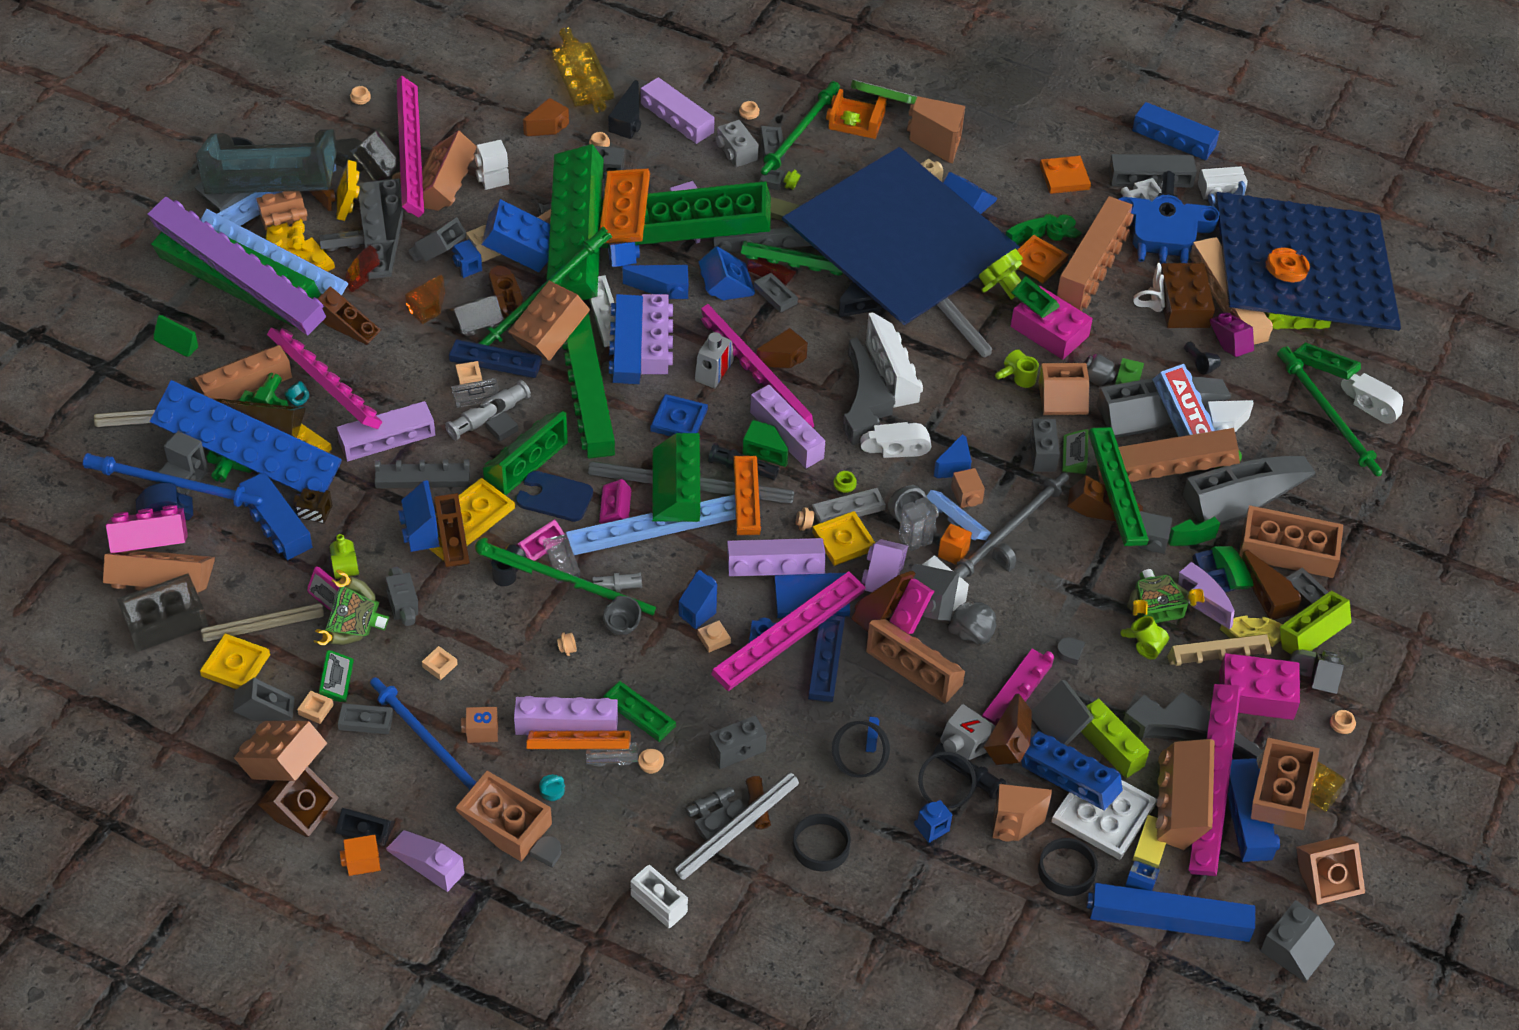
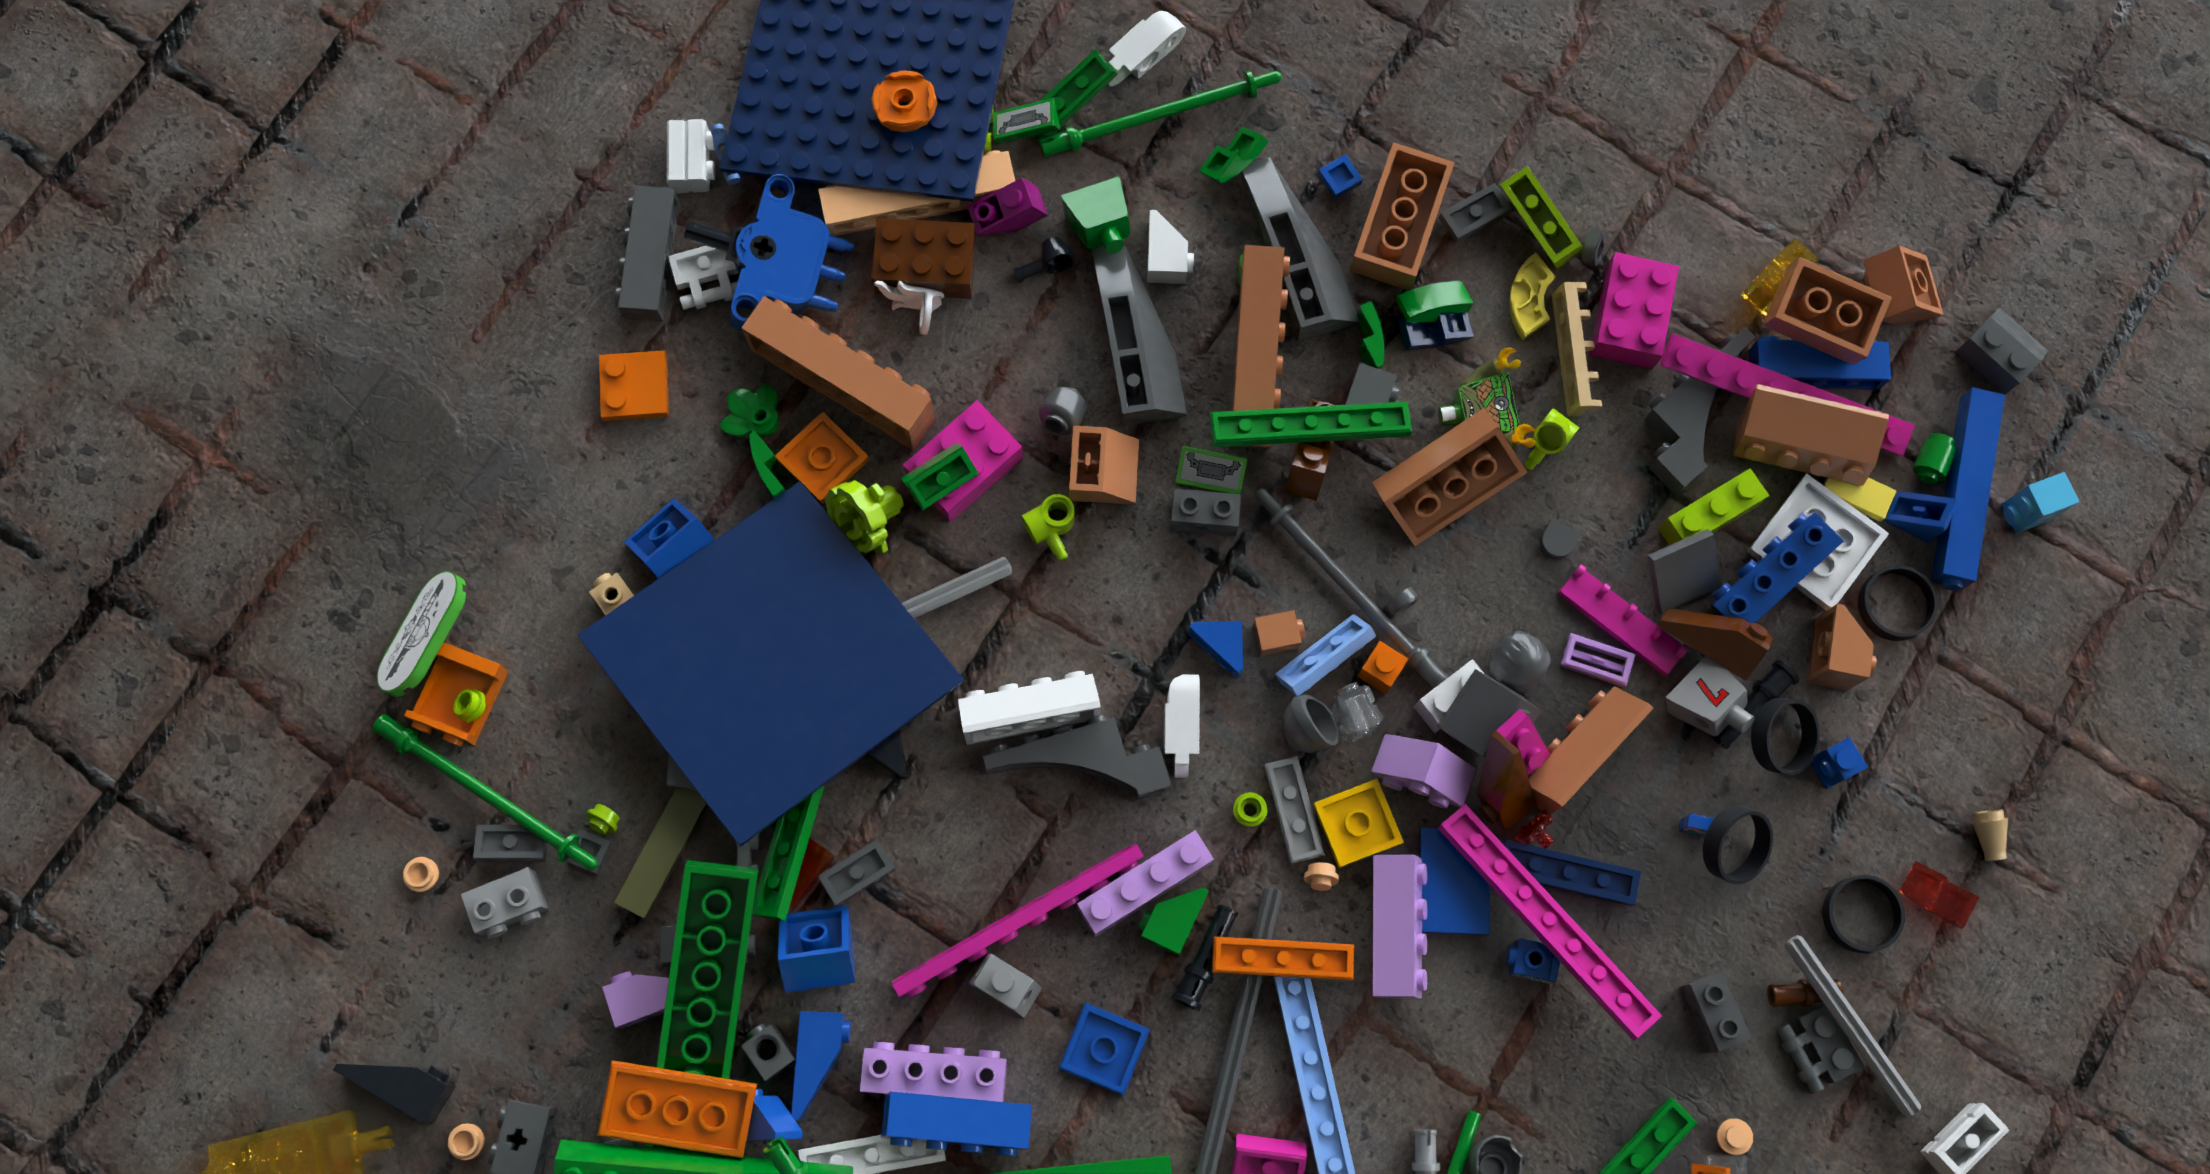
camera: 85 degrees left, 25 degrees up
lavender brick [640,77,714,144] -> none
green slope [653,433,700,522] -> none
blue slope [679,570,717,629] -> none
light nougat plate [698,621,731,652] -> none
reddish brown slope [757,328,808,368] -> none
nougat slope [907,96,965,163] -> none
bright green plate [1115,358,1144,385] -> none
blue brick [1132,102,1220,160] -> none
brick [1152,364,1215,437] -> none
lavender slope [1178,562,1235,630] -> none
reddish brown slope [1242,550,1301,620] -> none
dark grey slope [1311,650,1344,694] -> none
light nougat plate [1330,710,1356,734] -> none
none -> dark grey brick [741,1024,796,1082]
none -> slope [993,98,1060,144]
none -> torso [1061,176,1131,254]
none -> green slope [1199,126,1269,184]
none -> blue plate [1317,154,1363,200]
none -> nougat slope [1372,408,1528,546]
none -> clear red plant [1514,809,1554,849]
none -> lavender tile [1559,633,1635,688]
none -> clear red slope [1899,861,1979,929]
none -> green brick [1913,433,1956,485]
none -> tan cone [1972,810,2008,861]
none -> medium azure brick [2001,472,2080,534]

